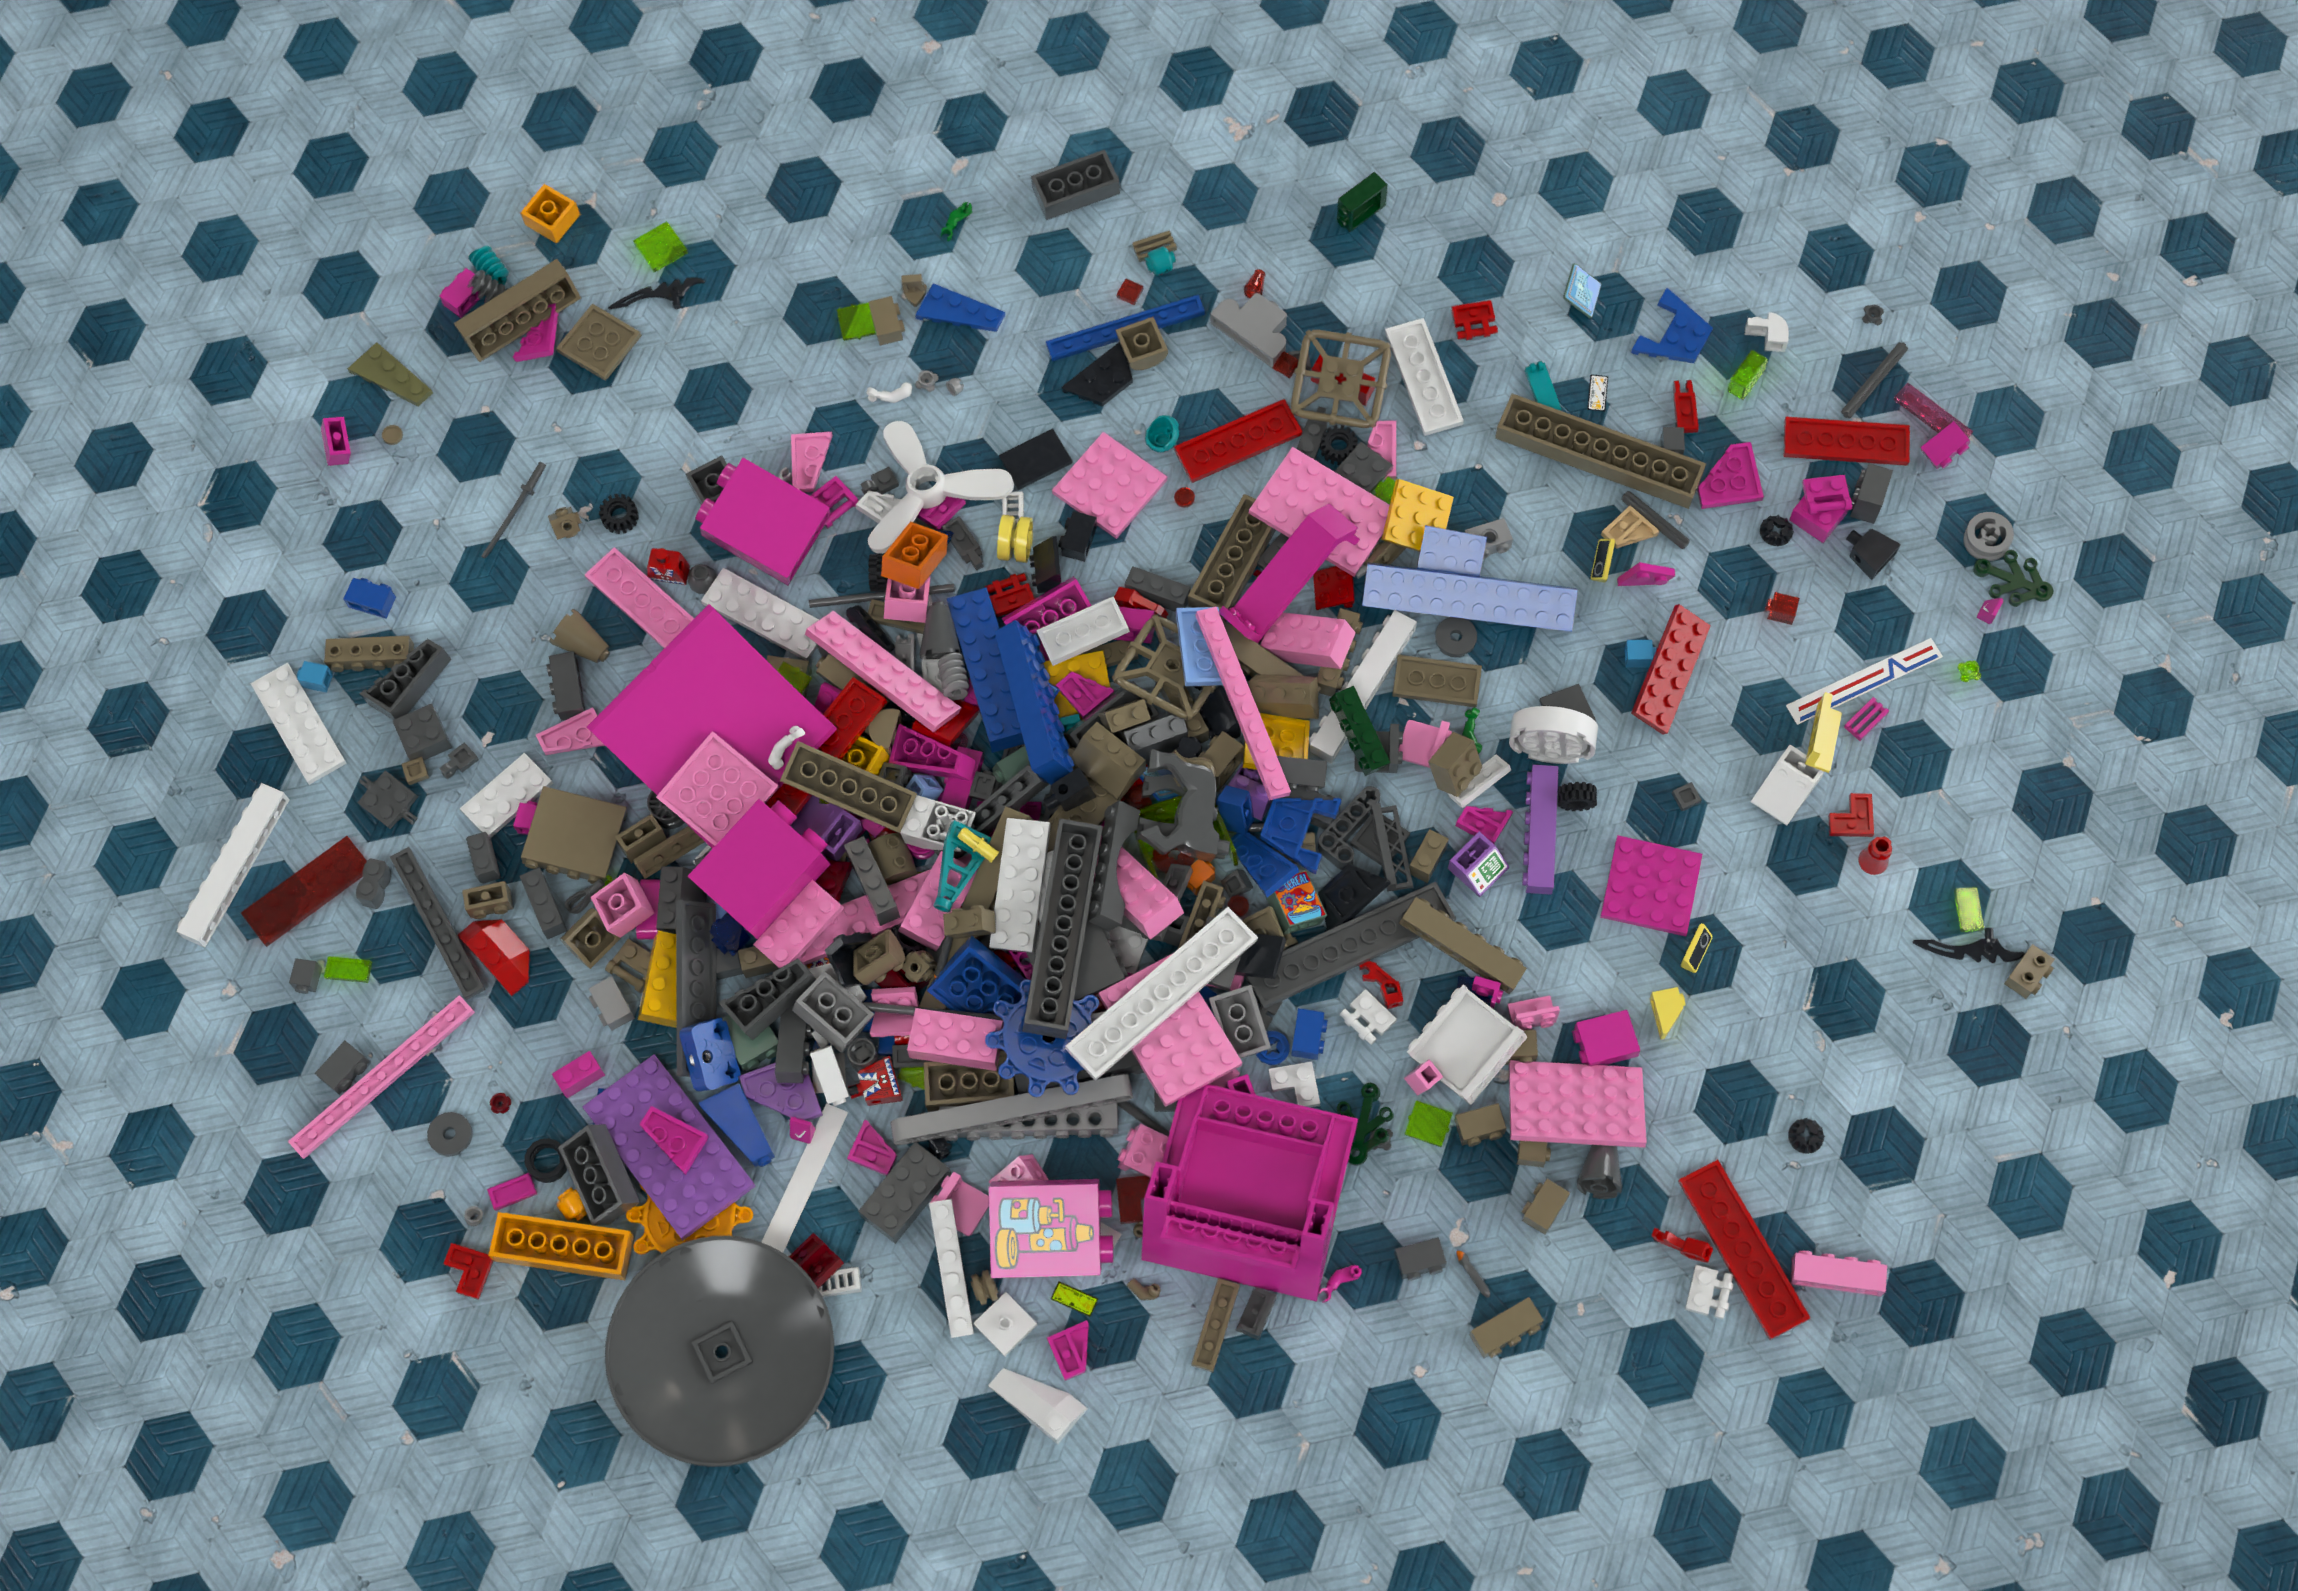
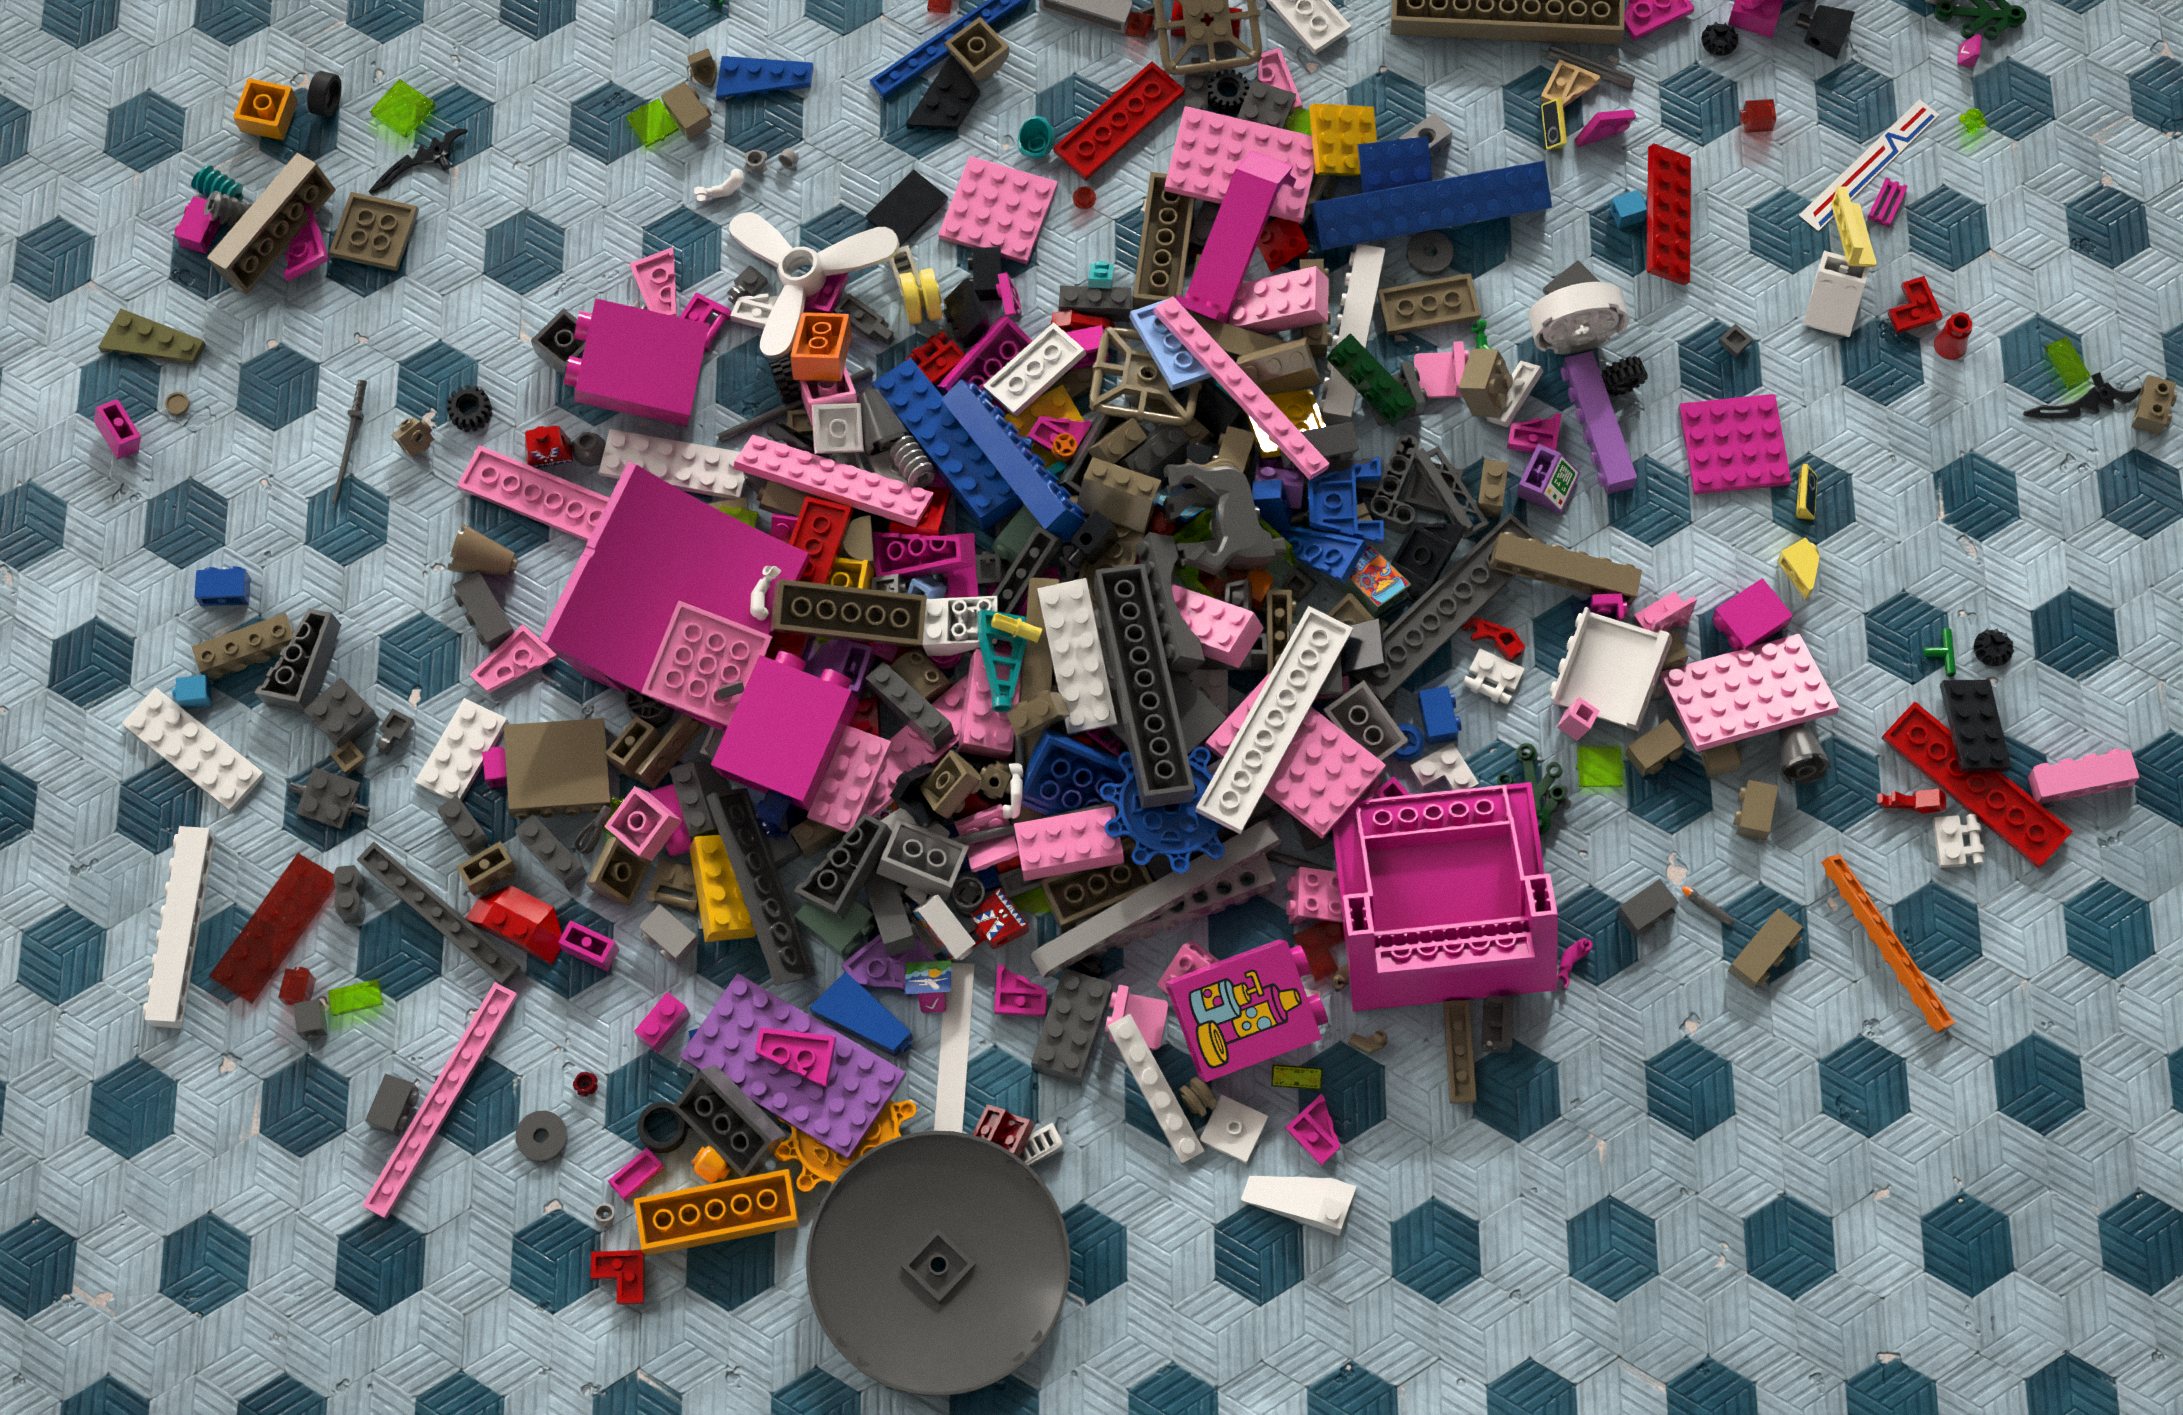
camera: 20 degrees left, 0 degrees up
blue axle [679,1018,741,1092] -> none
clear red plate [1227,896,1249,917] -> none
none -> clear red brick [278,966,316,1006]
none -> black tyre [307,71,342,118]
none -> dark pink brick [558,921,619,972]
none -> dark grey tile [717,680,744,699]
none -> white tile [812,403,864,454]
none -> sticker [905,960,952,994]
none -> dark pink wing [996,272,1022,316]
none -> white arm [1003,763,1023,819]
none -> orange wheel [1051,433,1077,462]
none -> teal plate [1088,261,1114,289]
none -> orange plate [1821,854,1955,1033]
none -> green piece [1923,628,1956,677]
none -> black plate [1940,679,2011,773]

